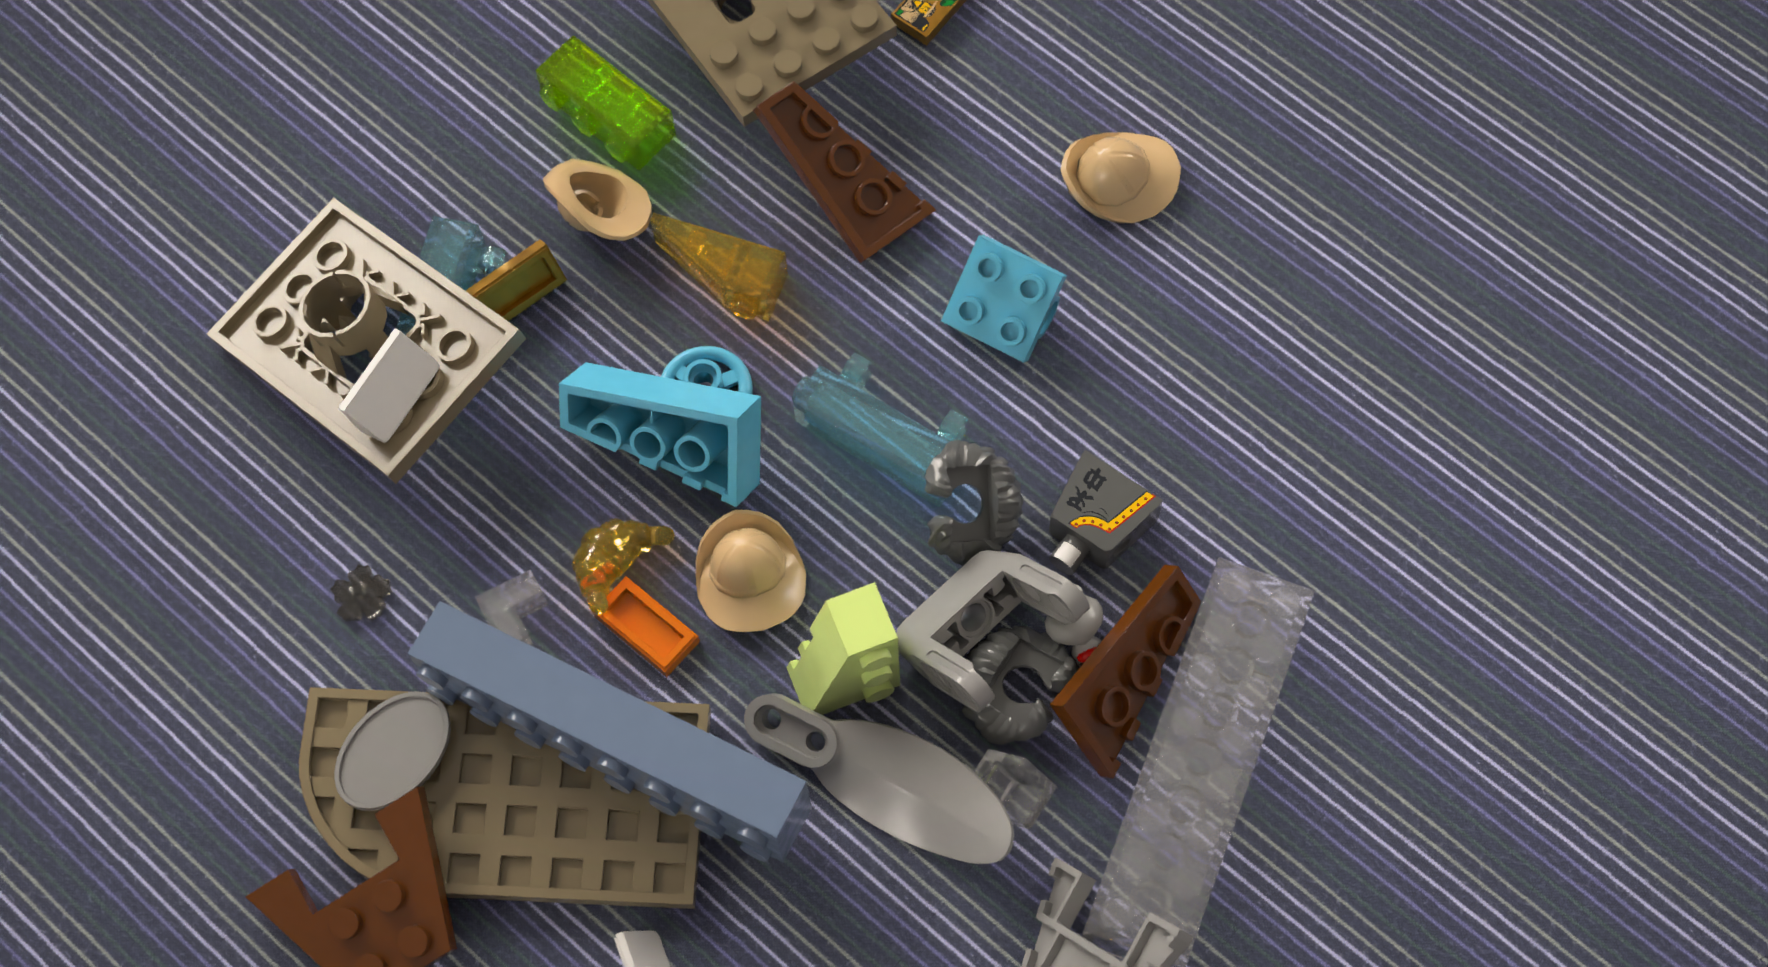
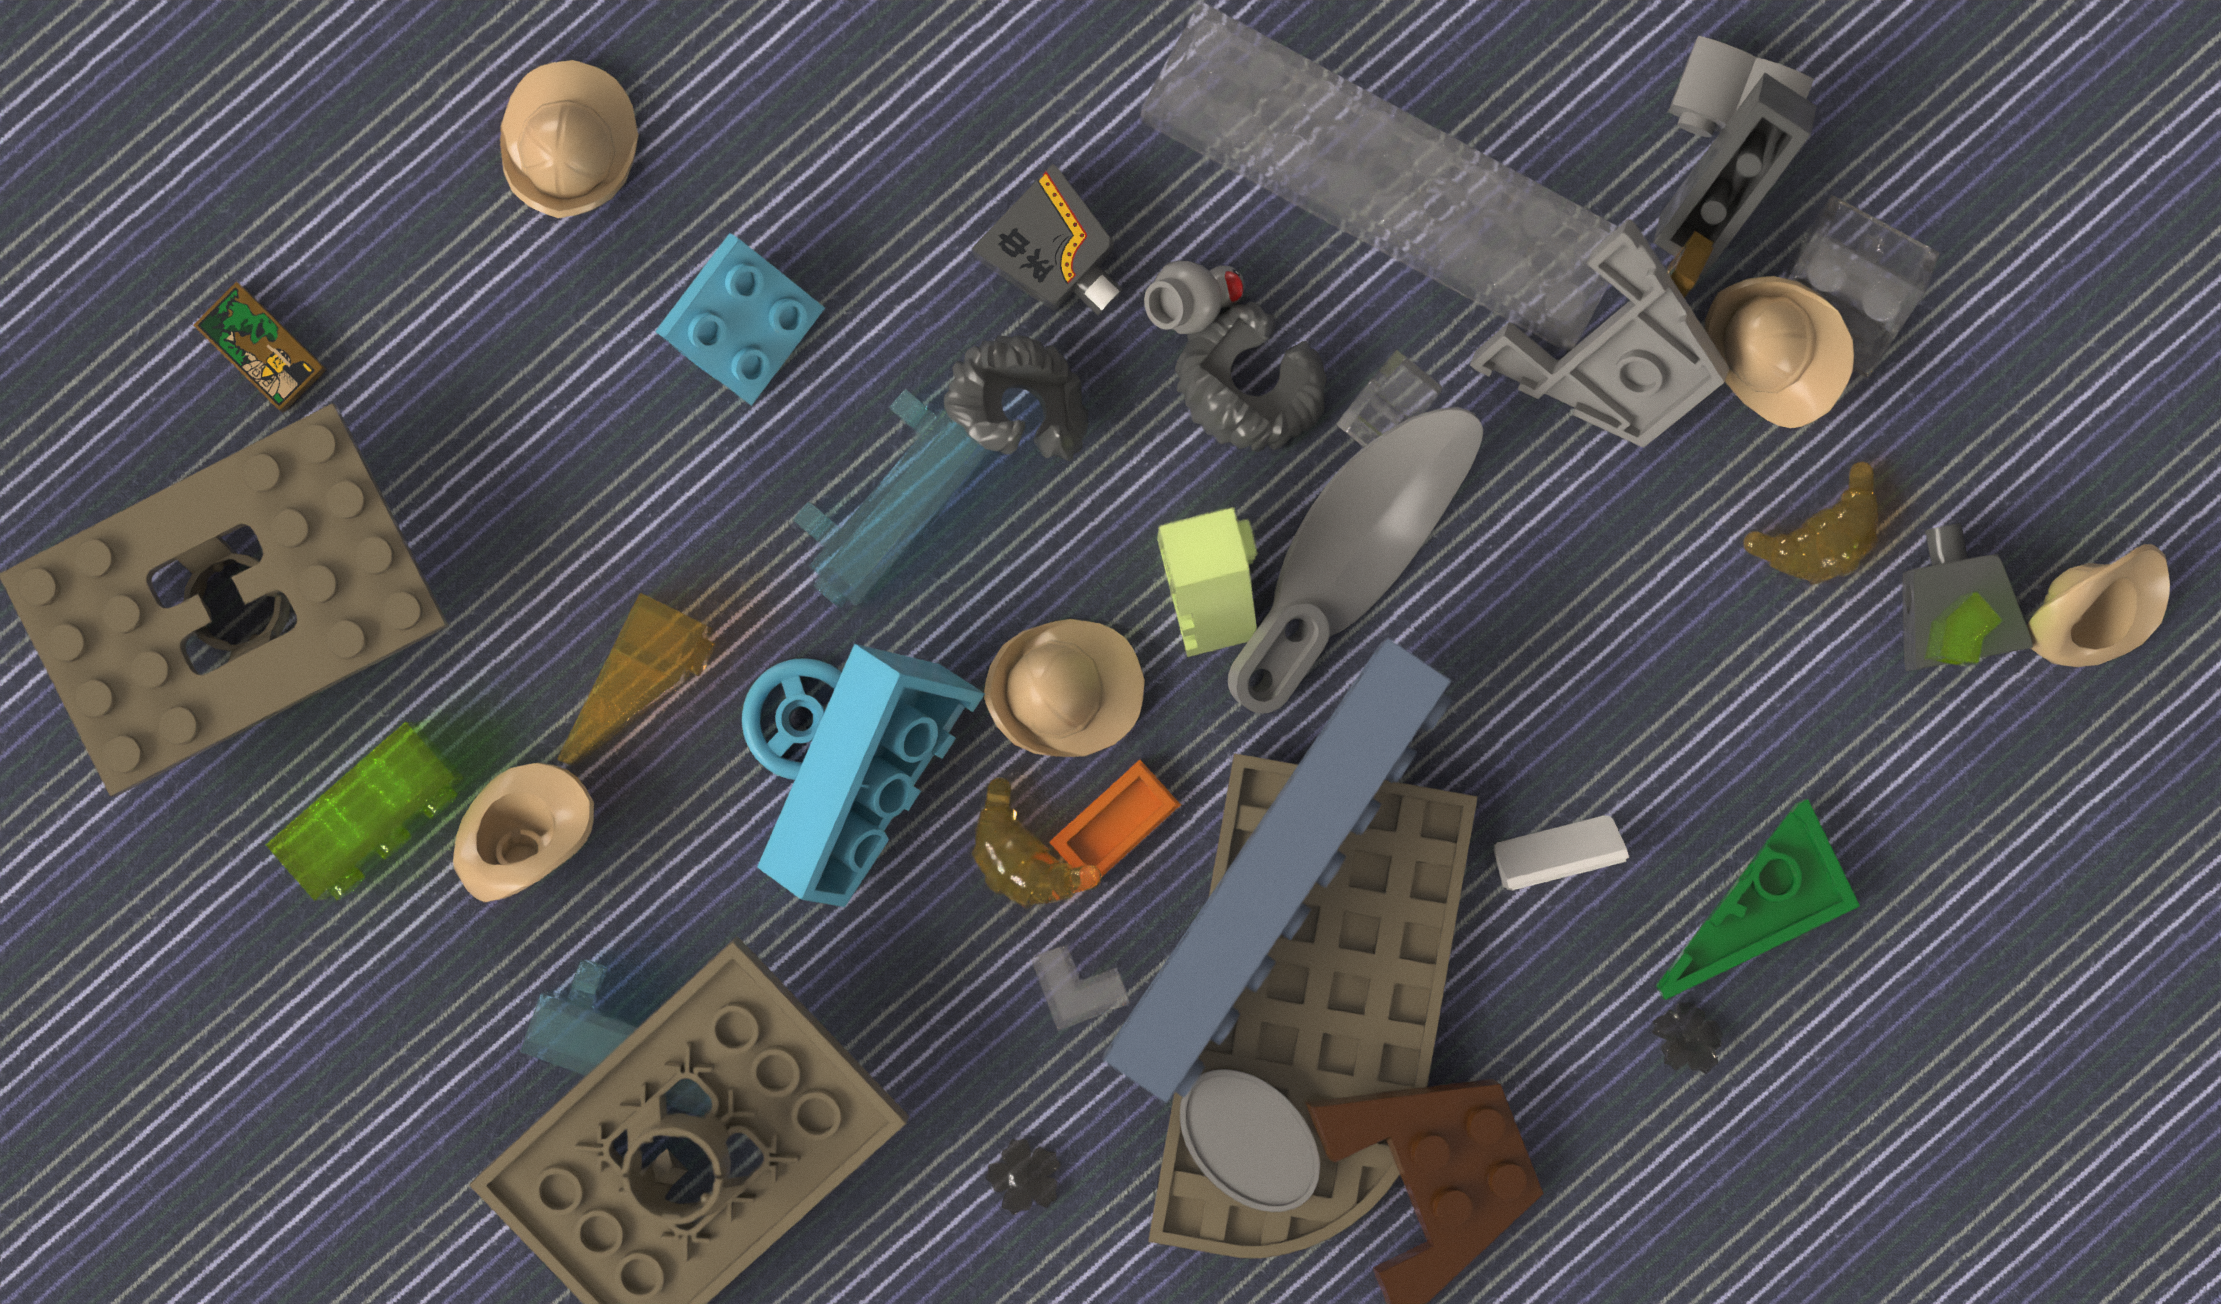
camera: 85 degrees left, 20 degrees up
white slope [338,329,440,443] -> none
pearl gold tile [466,239,567,321] -> none
reddish brown wing [753,81,936,263] -> none
light grey connector [896,550,1090,713] -> none
reddish brown wing [1050,565,1202,779] -> none

